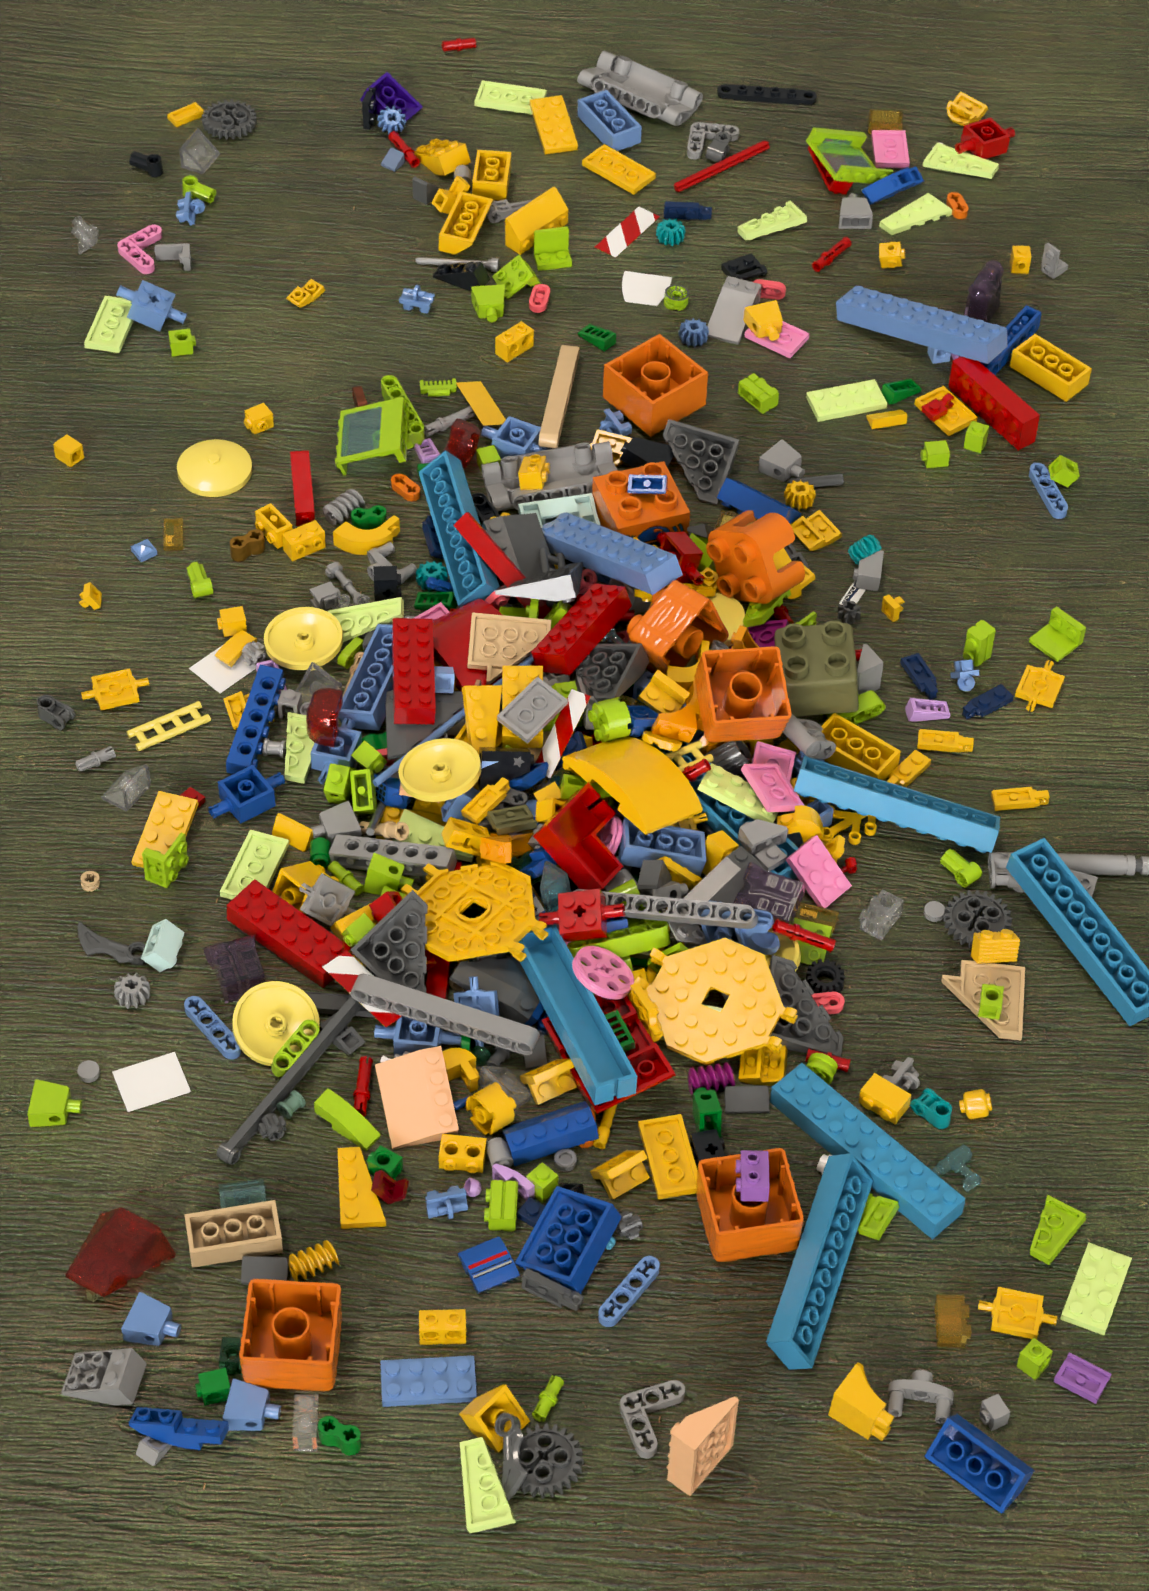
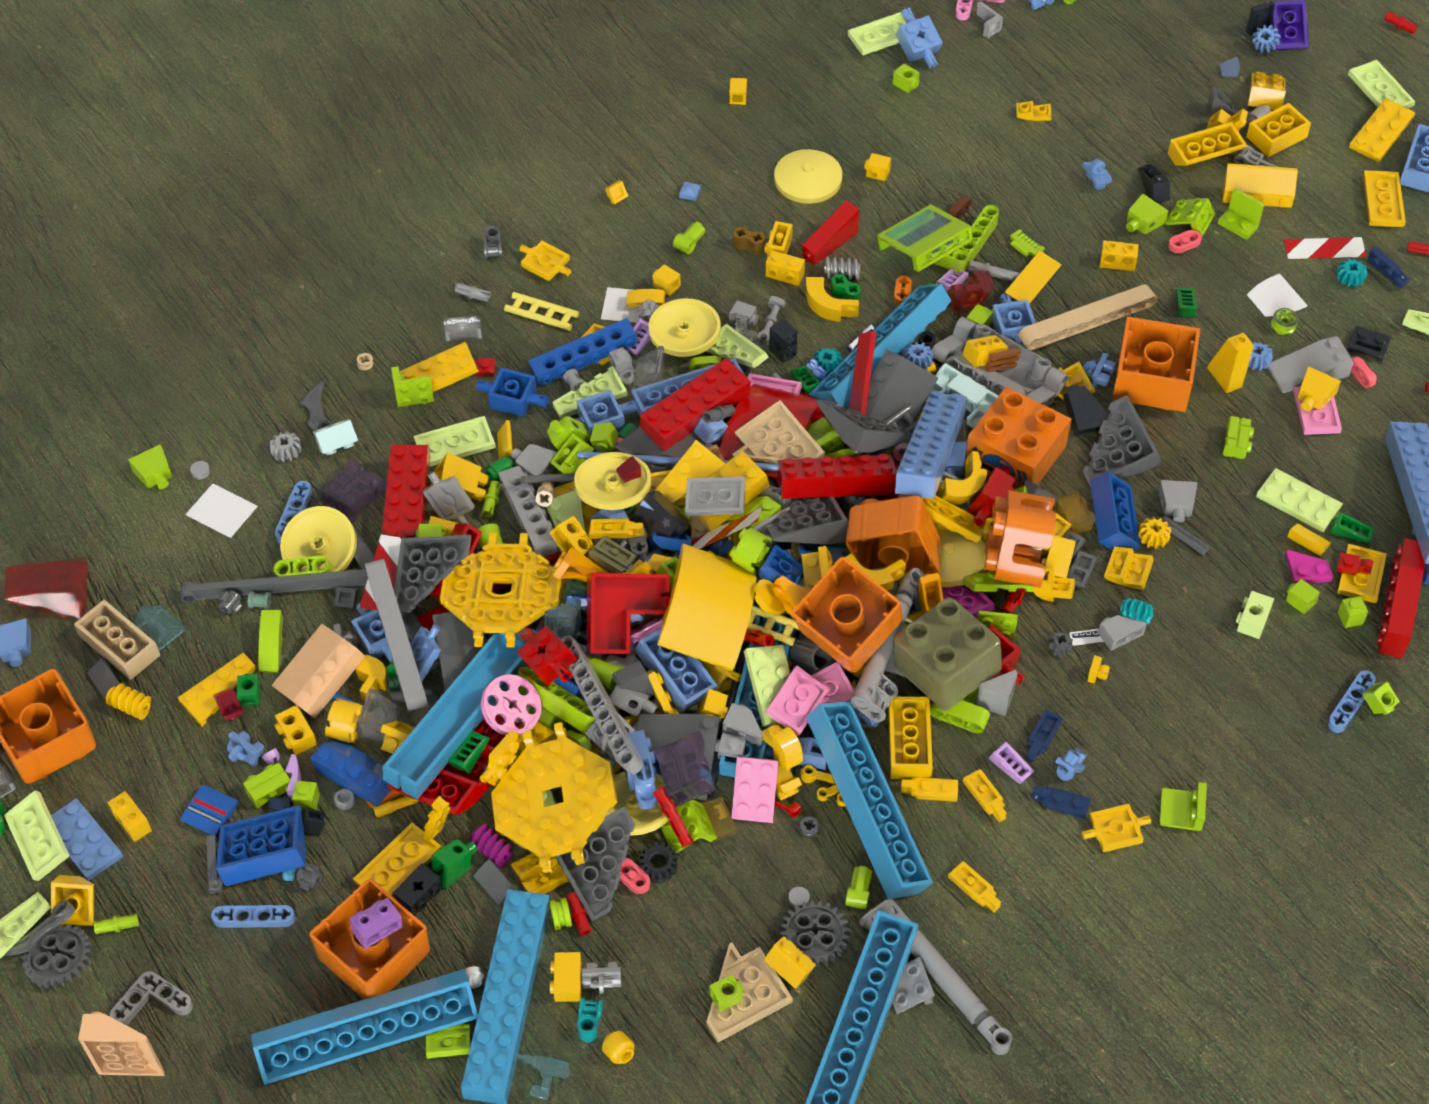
camera: 55 degrees right, 5 degrees up
clear yellow tile [163,518,183,550] -> none
clear red brick [306,688,343,747] -> none
red pin [353,1056,373,1117] -> none
lime torso [363,853,414,895] -> none
light grey connector [367,542,417,586] -> none
red pin [388,131,420,168] -> none
light grey piece [415,257,500,272] -> none
light grey brick [486,1137,513,1168] -> none
yellow bracket [590,1150,650,1199] -> none
slope [628,474,668,494] -> none
clear brick [859,889,904,940] -> none
lime brick [963,620,996,667] -> none
none -> yellowish green plate [4,790,70,881]
none -> yellow hinge [422,796,450,842]
none -> dark red slope [616,456,641,483]
none -> dark grey pin [702,404,735,423]
none -> dark grey bush [800,816,819,837]
none -> medium blue gear [902,342,933,370]
none -> dark orange tile [985,348,1021,372]
none -> yellow slope [1207,332,1254,393]
none -> yellowish green brick [1236,591,1274,639]
none -> dark pink wing [1285,550,1333,584]

